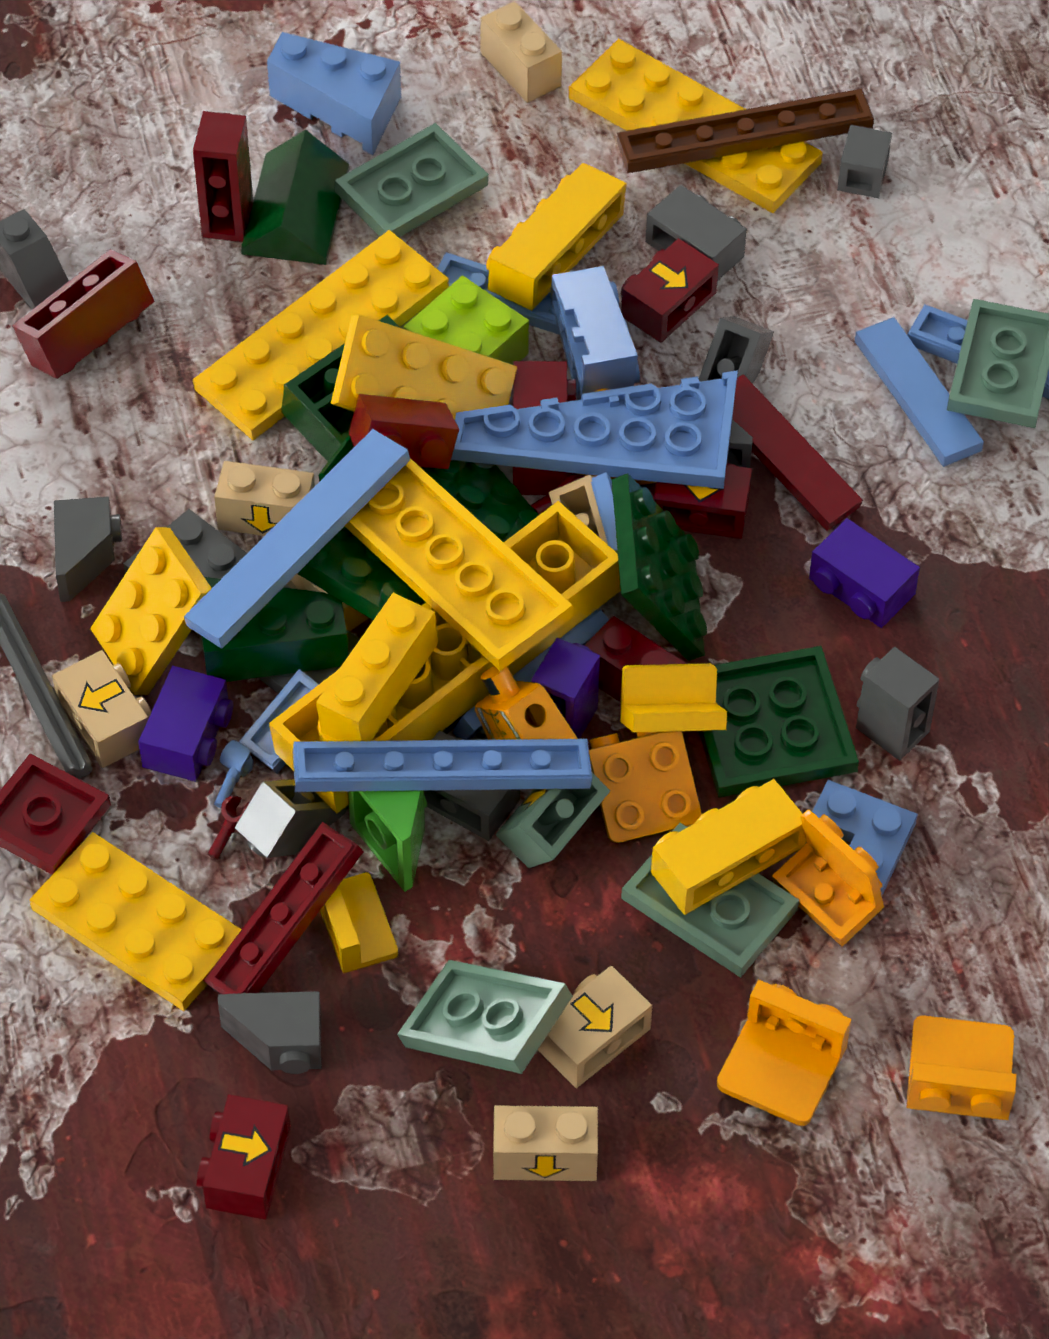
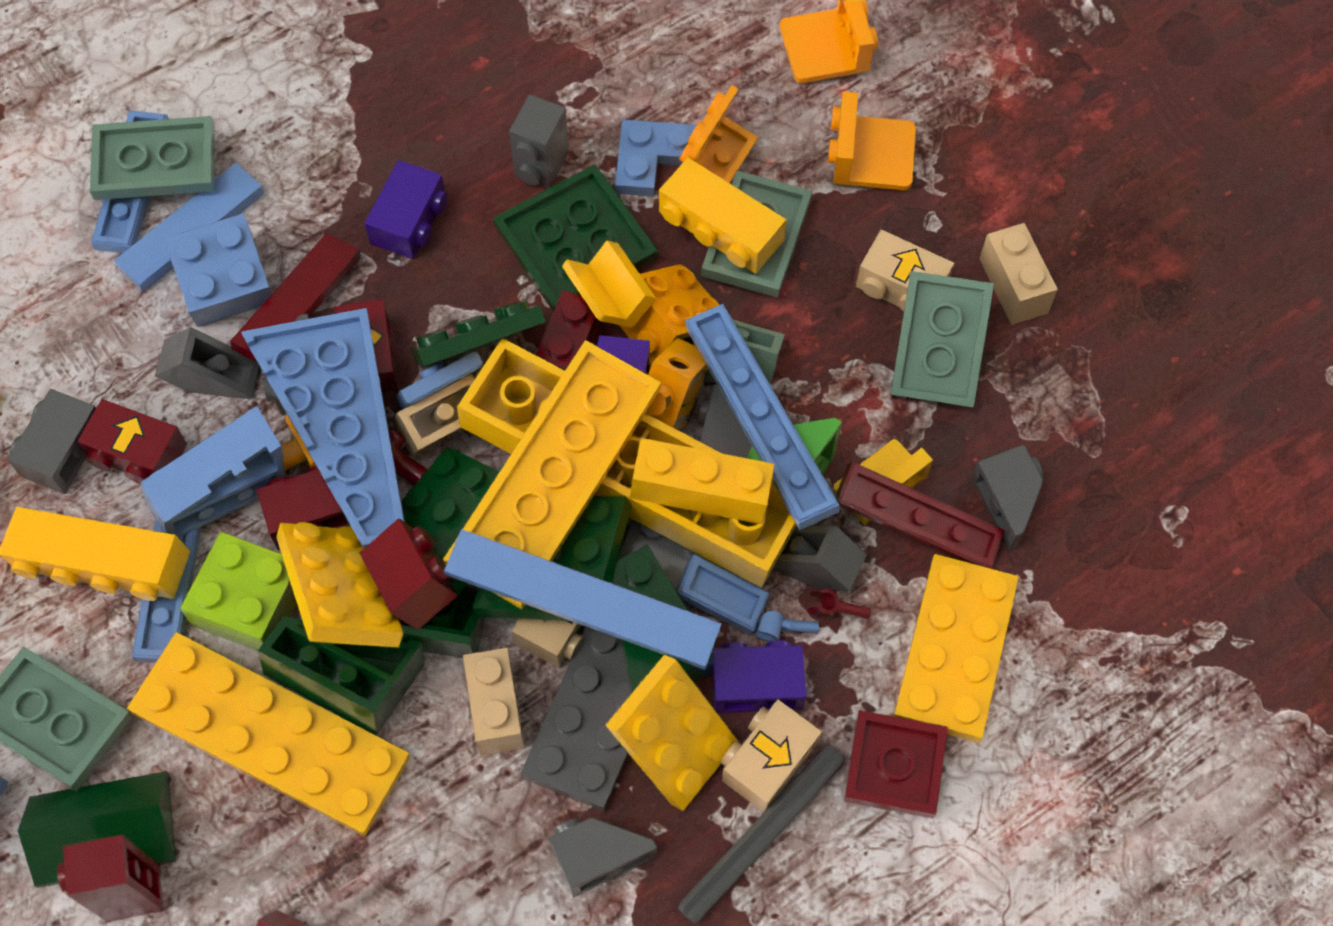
camera: 110 degrees left, 10 degrees up
dark red brick [197,1094,291,1220] -> none
none -> medium blue brick [164,213,272,327]

